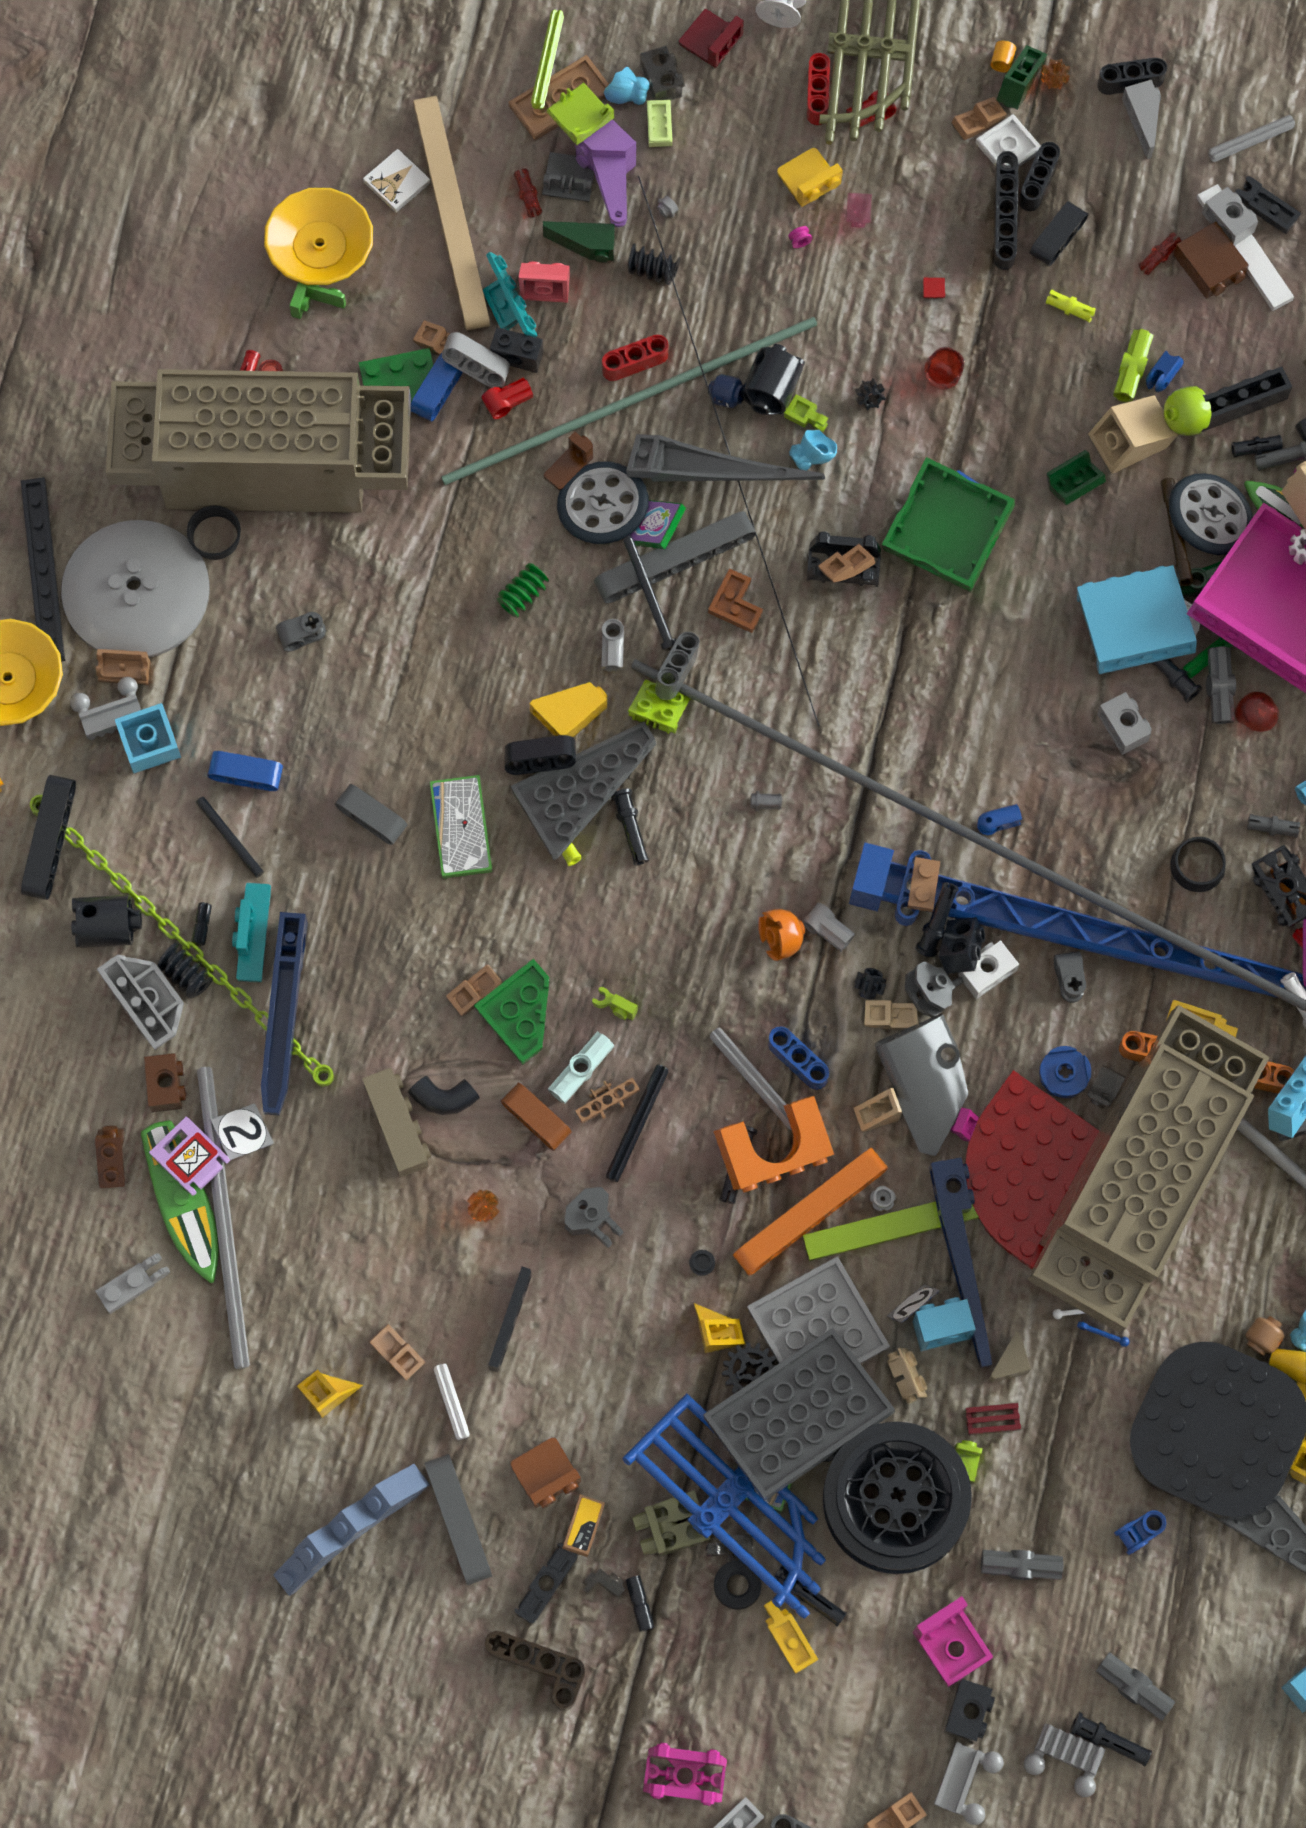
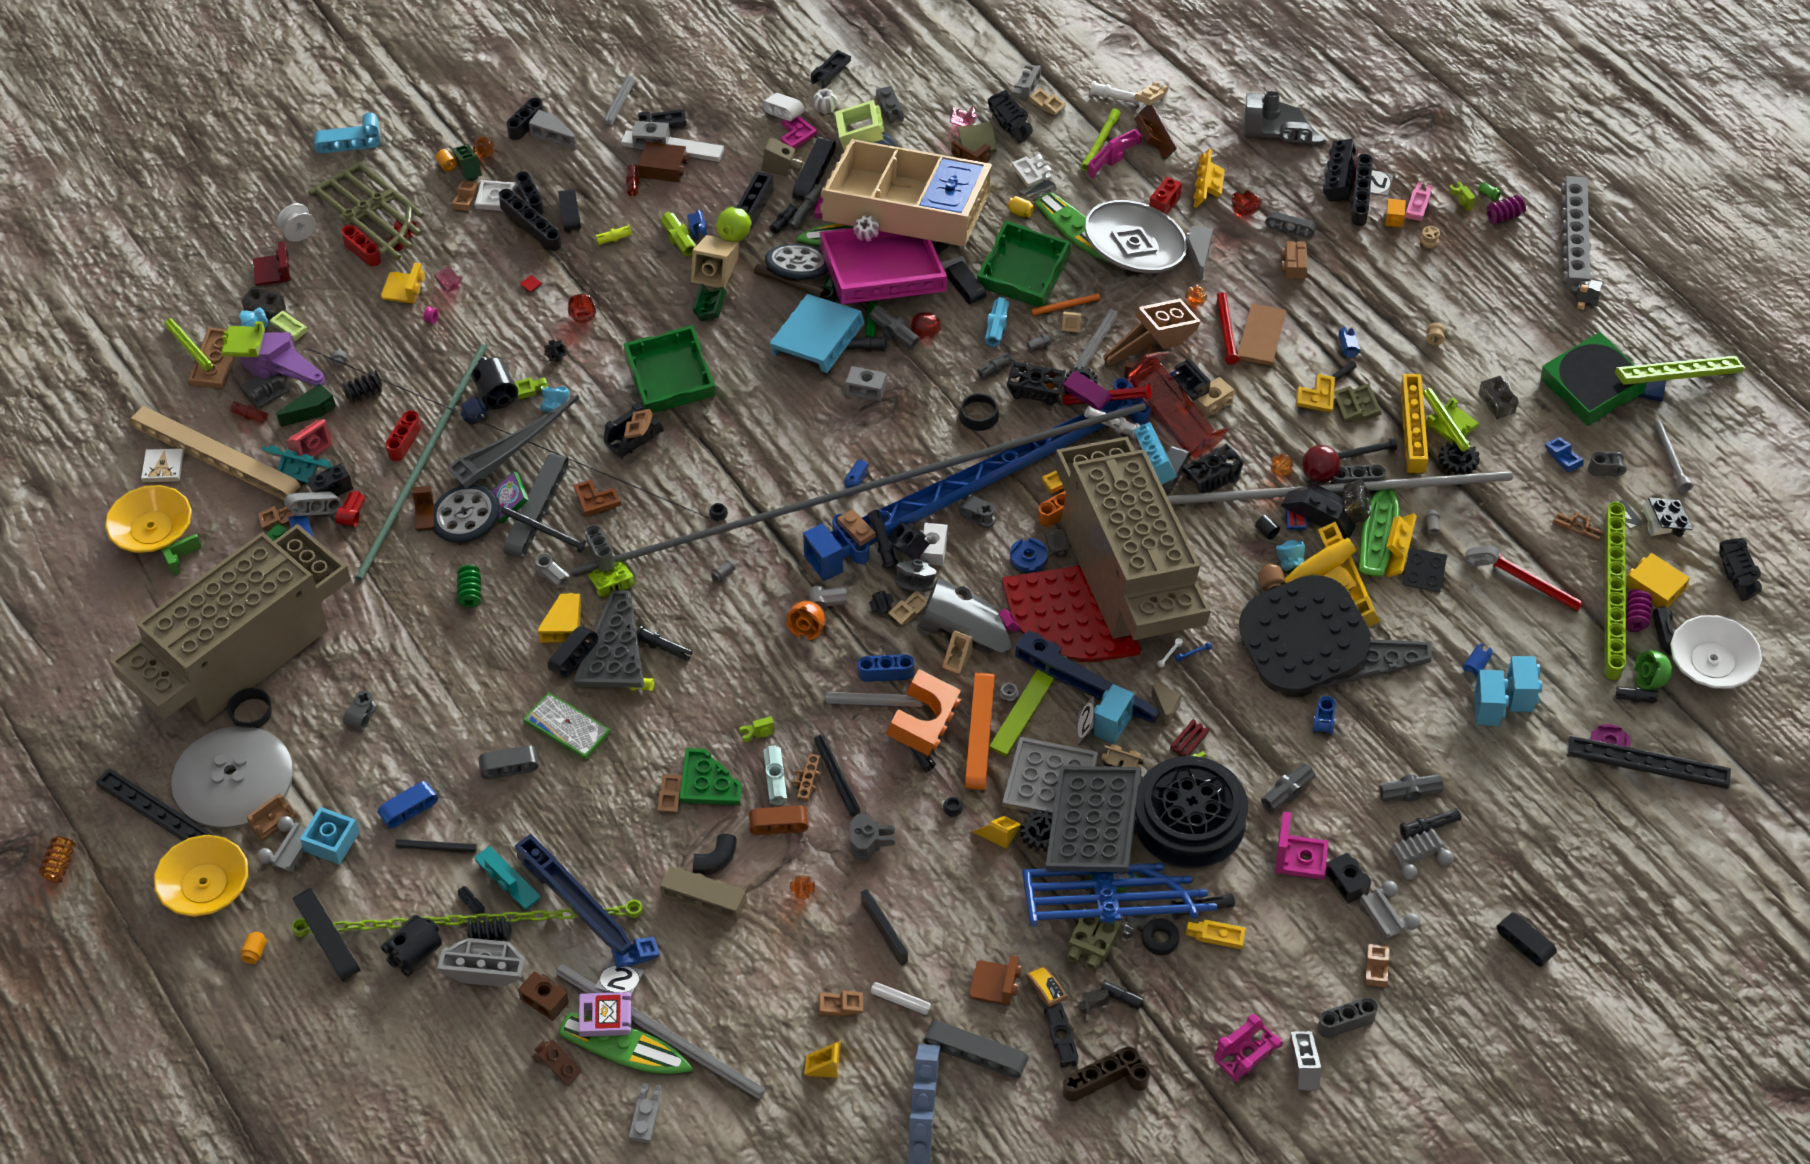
camera: 45 degrees left, 20 degrees down
none -> blue slope [611,937,660,968]
none -> black plate [709,503,728,521]

